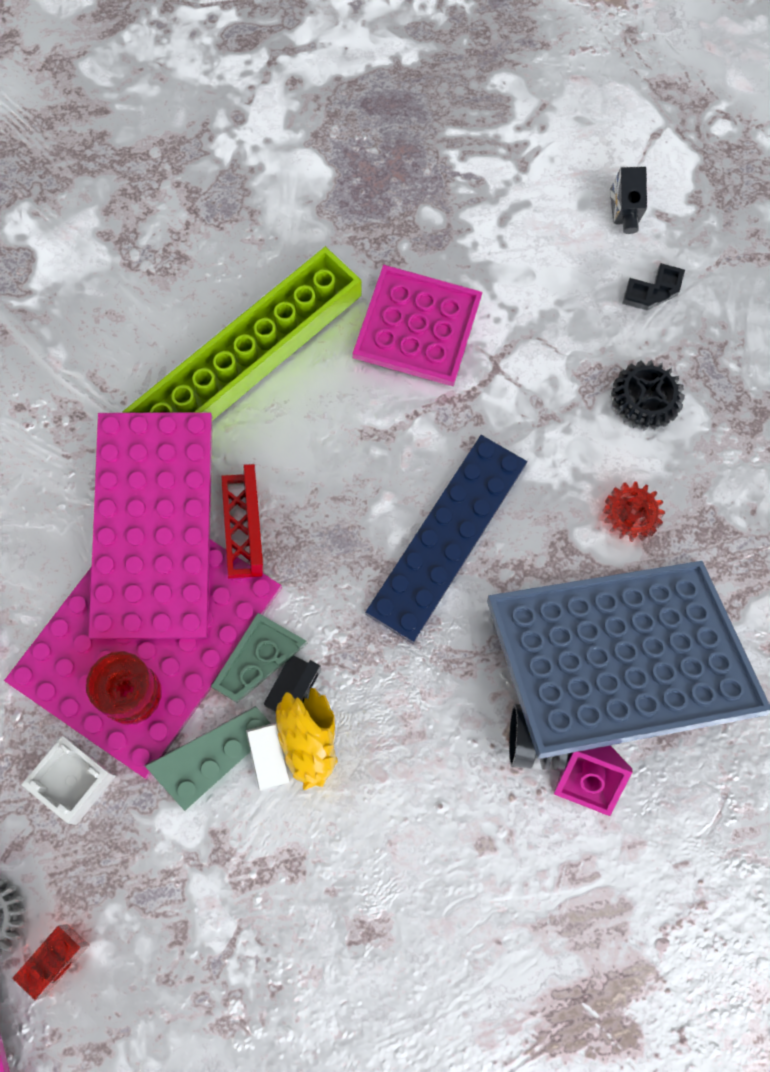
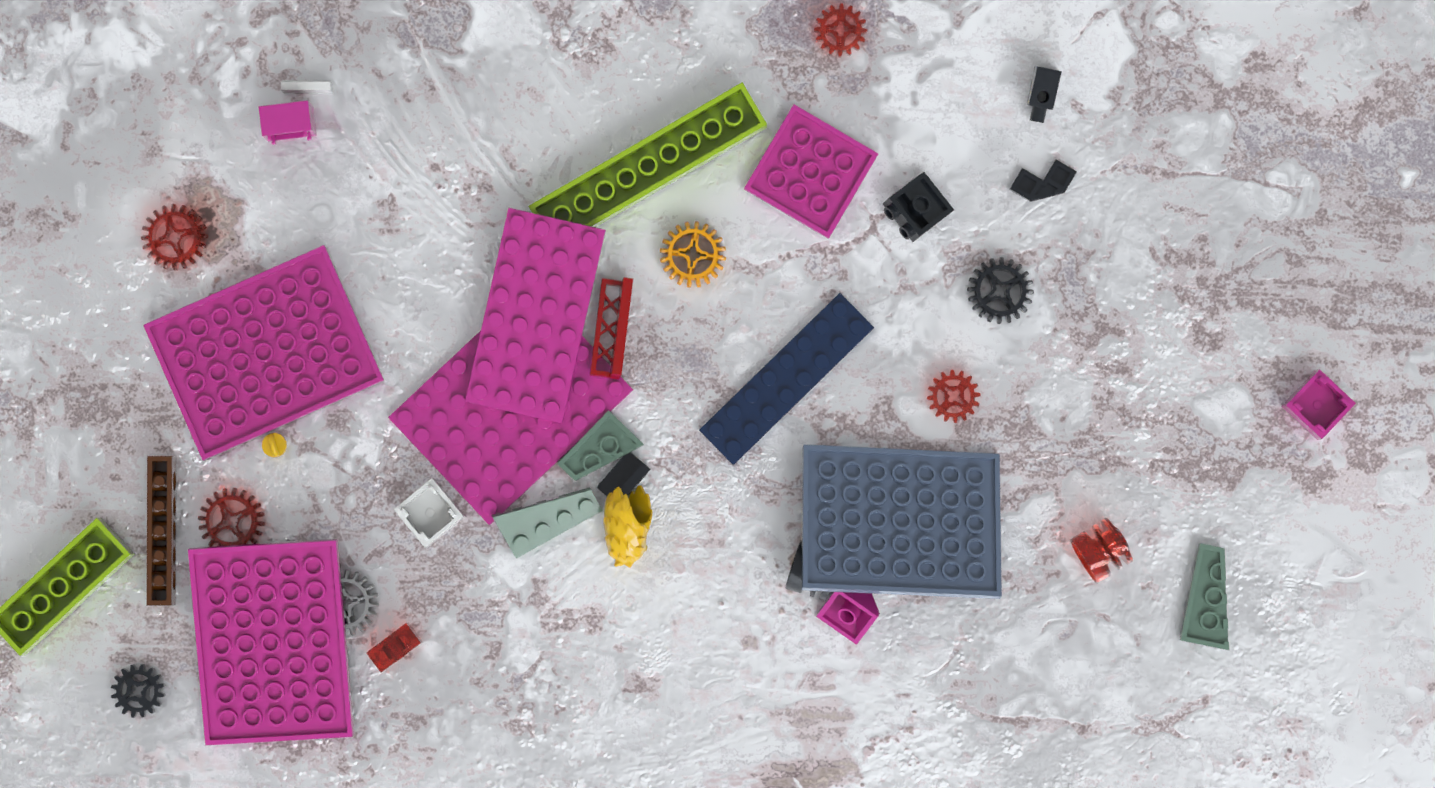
camera: 15 degrees right, 15 degrees up
clear red wheel [86,651,162,725] -> none
white tile [246,723,289,790] -> none
none -> light orange gear [660,221,726,288]
none -> clear red gear [814,3,868,58]
none -> black plate [883,172,954,242]

